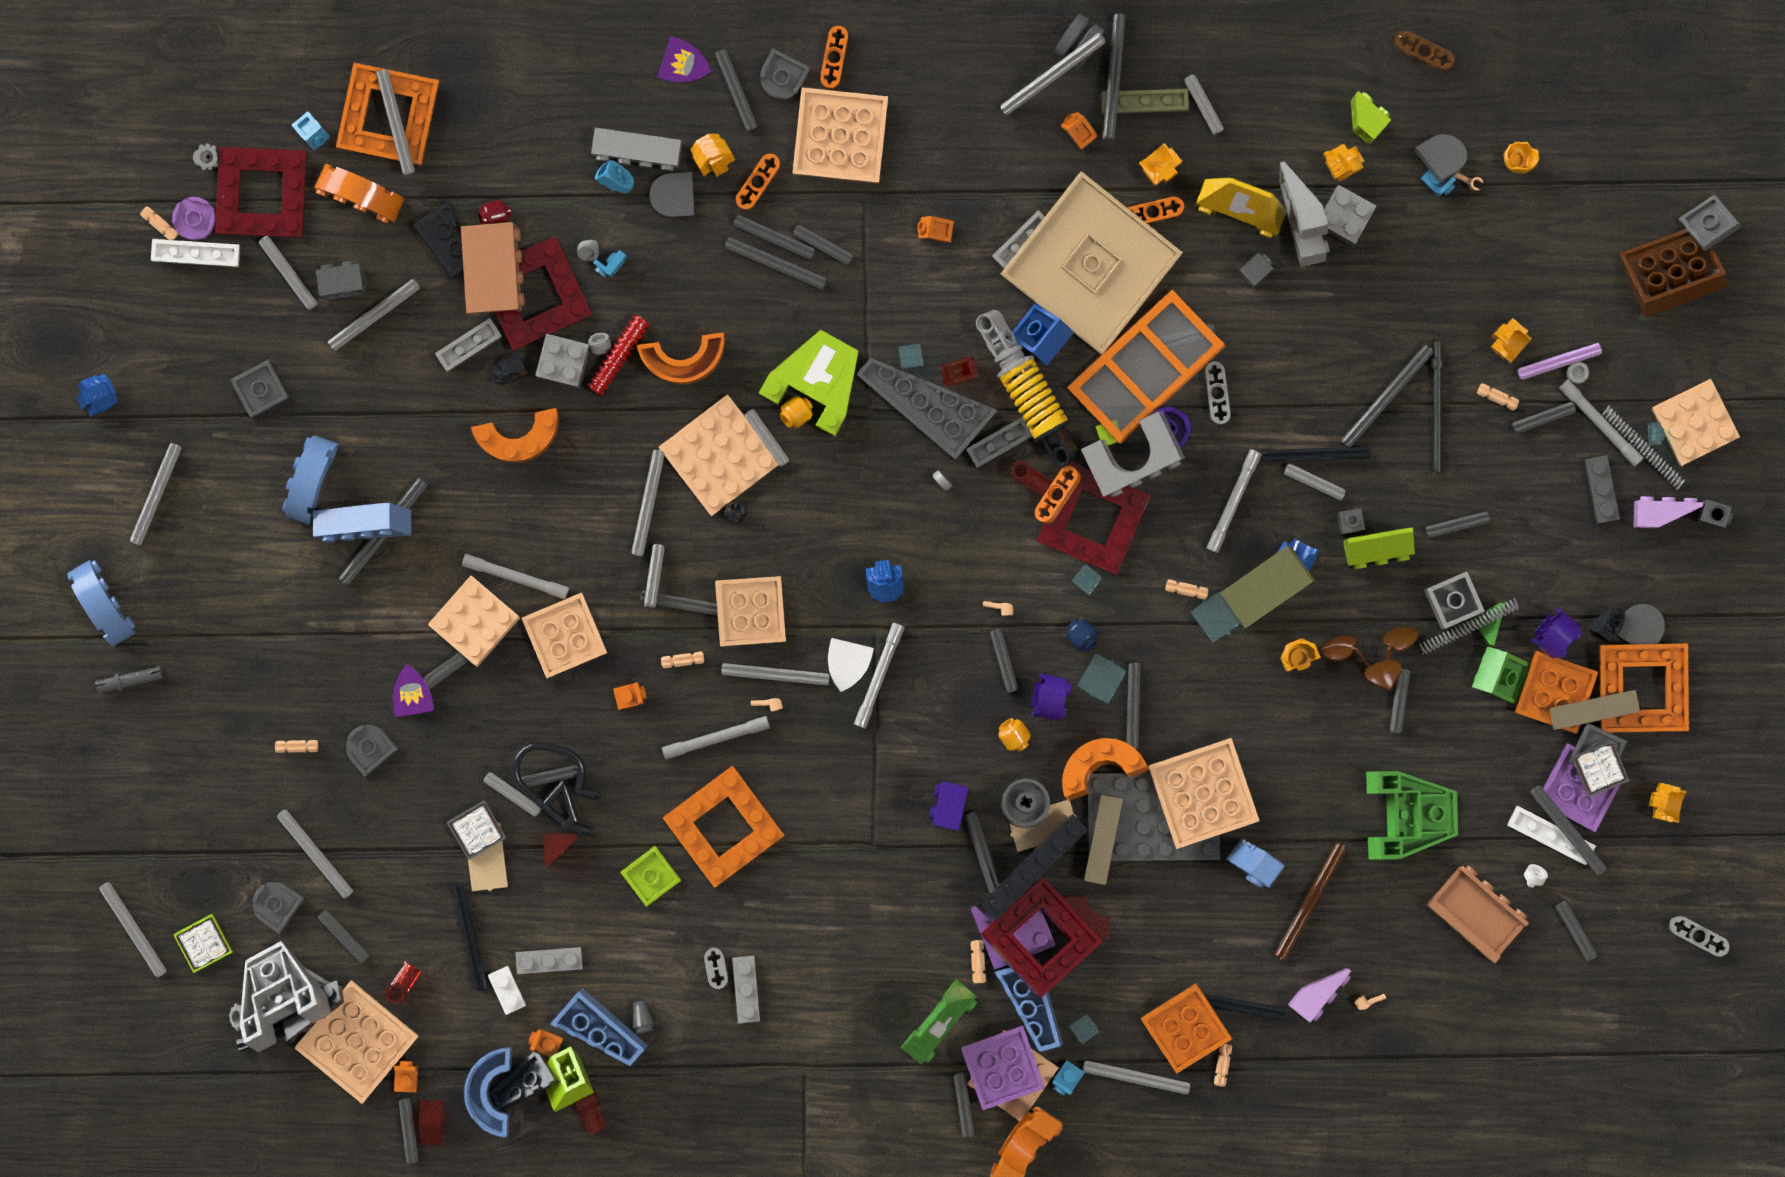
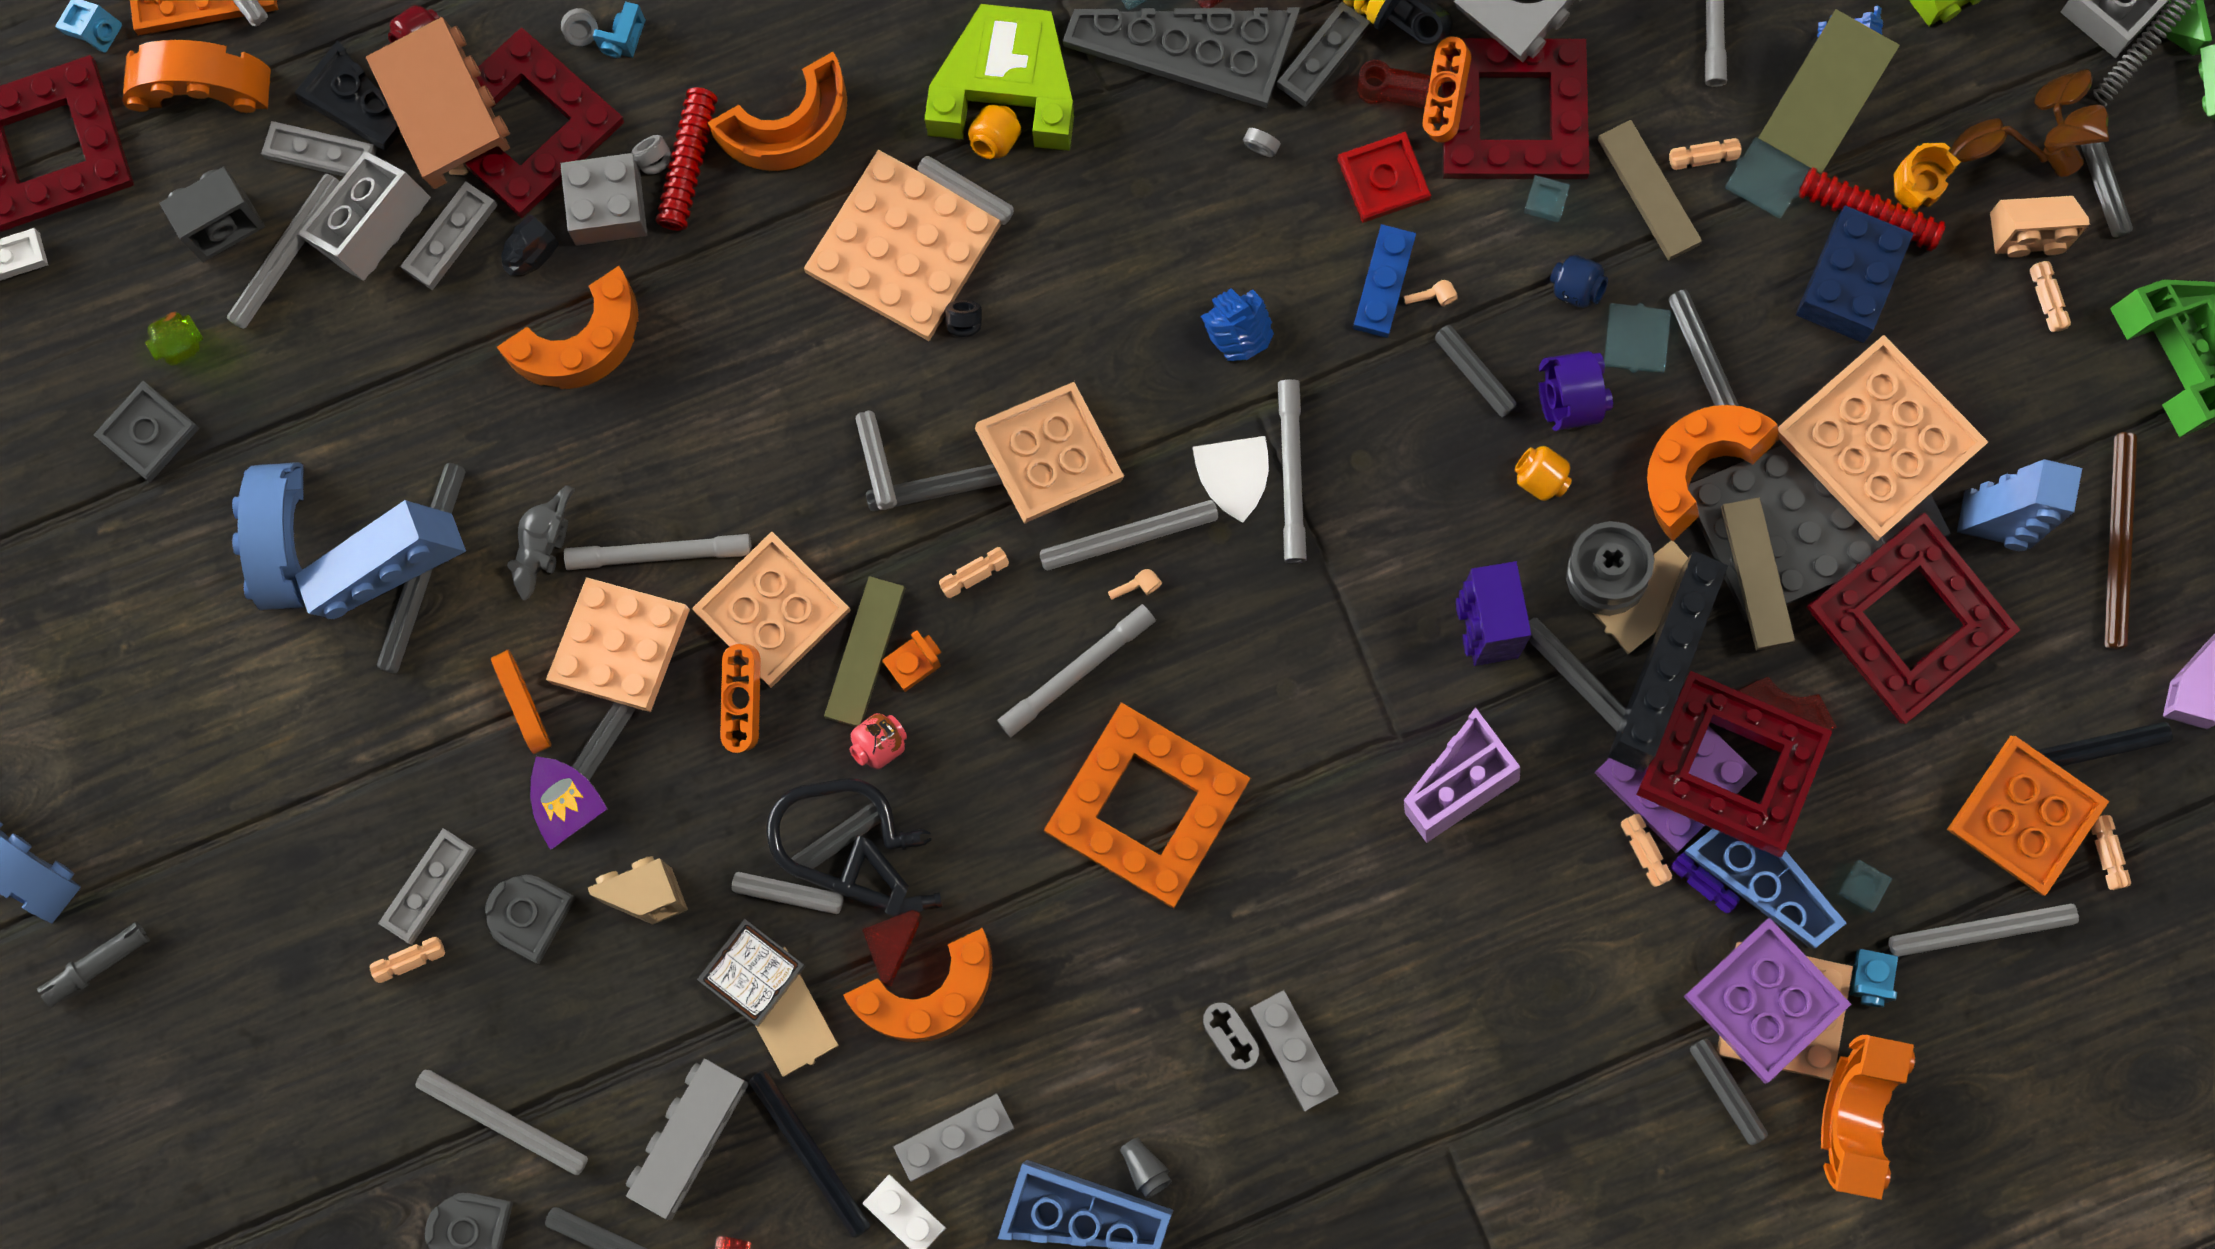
camera: 15 degrees left, 10 degrees down
light grey axle [130,443,181,545] -> none
light grey axle [259,236,317,310] -> none
lime tile [620,846,682,907] -> none
light grey axle [632,450,664,556] -> none
bright green wedge [901,979,977,1065] -> none
none -> clear neon green head [144,312,203,366]
none -> light grey tile [261,121,377,176]
none -> light grey slope [298,151,431,281]
none -> light grey tile [378,828,477,945]
none -> orange beam [491,650,551,754]
none -> dark grey animal [507,485,575,600]
none -> tan slope [588,856,688,924]
none -> light grey brick [626,1058,749,1220]
none -> orange beam [720,643,761,753]
none -> olive tile [824,576,905,727]
none -> orange brick [843,928,992,1042]
none -> coral head [849,713,907,769]
none -> red tile [1337,132,1431,223]
none -> blue plate [1353,224,1416,338]
none -> lavender wedge [1404,707,1520,843]
none -> dark tan tile [1598,120,1702,261]
none -> dark purple axle [1671,853,1740,913]
none -> dark blue brick [1796,205,1914,343]
none -> red piece [1799,167,1946,252]
none -> dark red plate [1807,513,2020,724]
none -> light nougat slope [1990,196,2090,257]
none -> light nougat axle [2030,261,2071,332]

